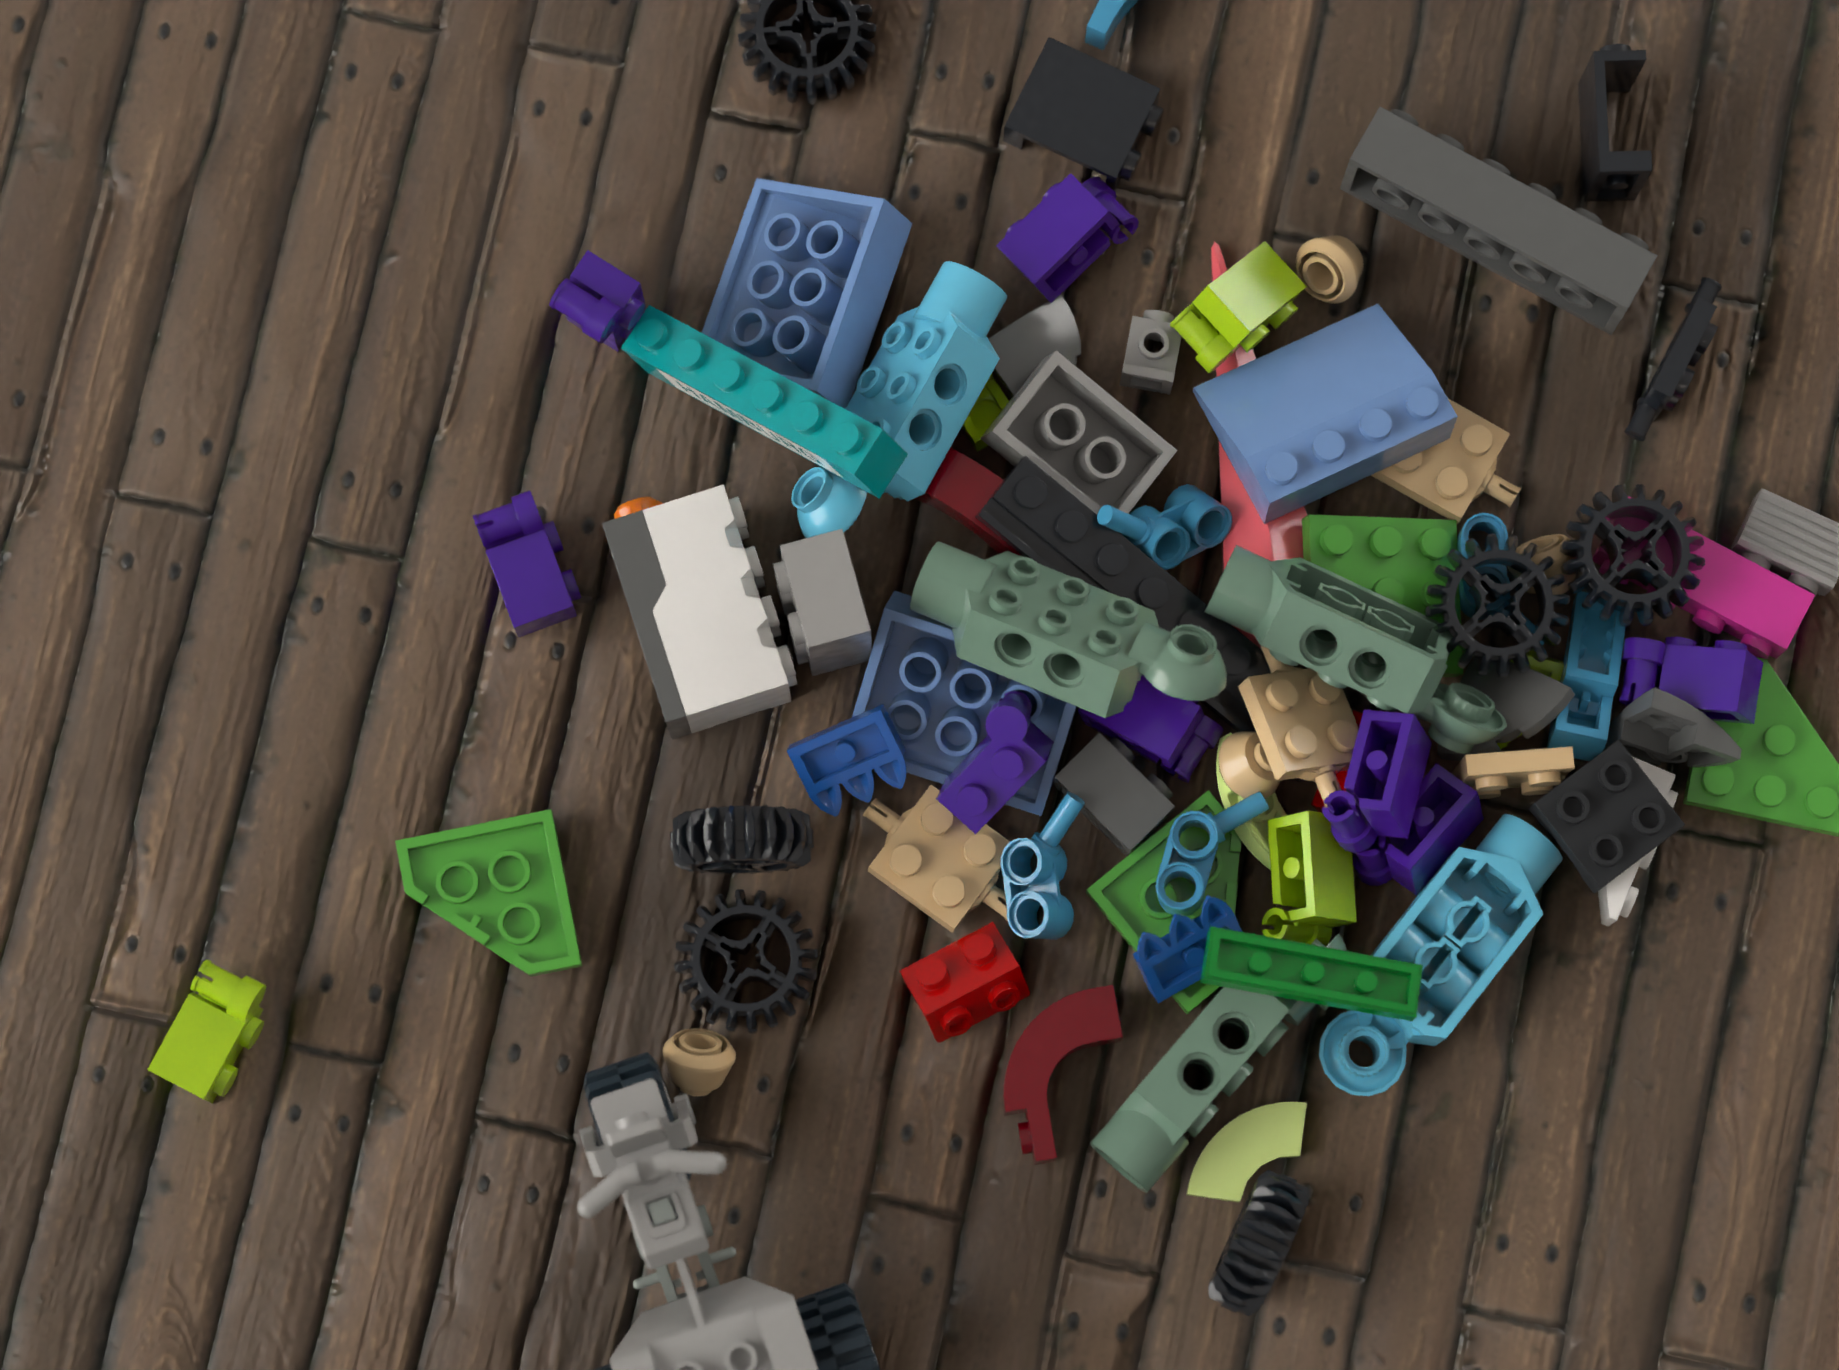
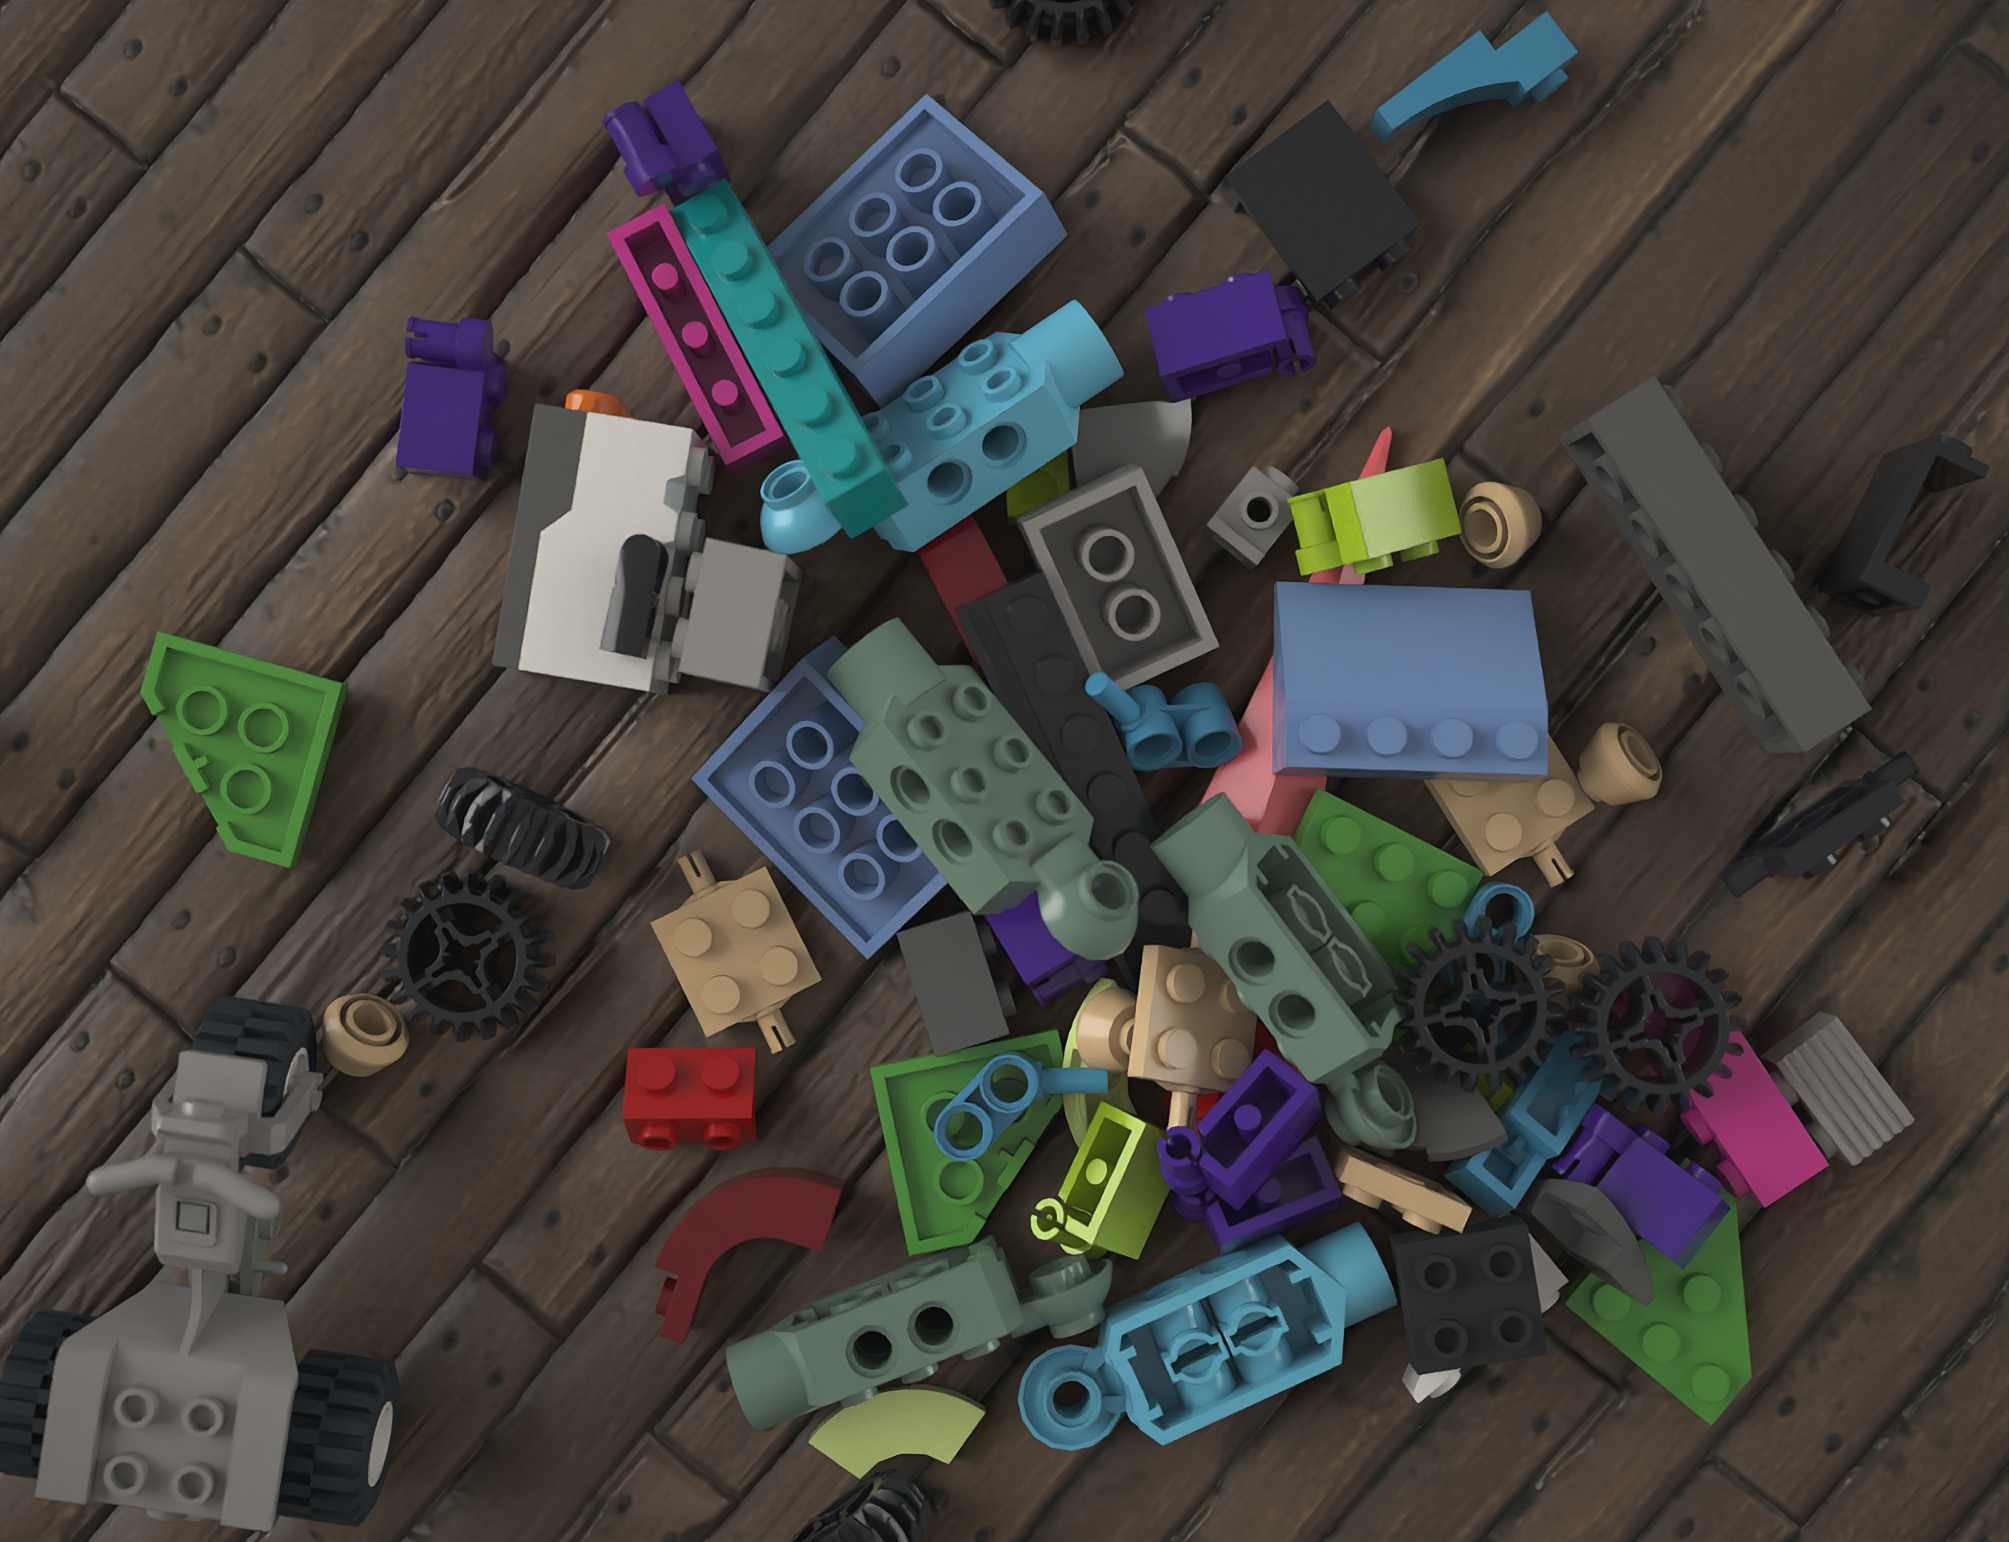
camera: 25 degrees right, 10 degrees up
blue plate [786,704,907,816] -> none
dark purple hinge [936,690,1054,834] -> none
dark azure beam [1000,792,1085,940] -> none
blue plate [1132,896,1242,1003] -> none
green tile [1201,926,1423,1021] -> none
none -> black bar [600,534,669,659]
none -> dark pink brick [606,204,790,475]
none -> tan cone [1577,722,1662,806]

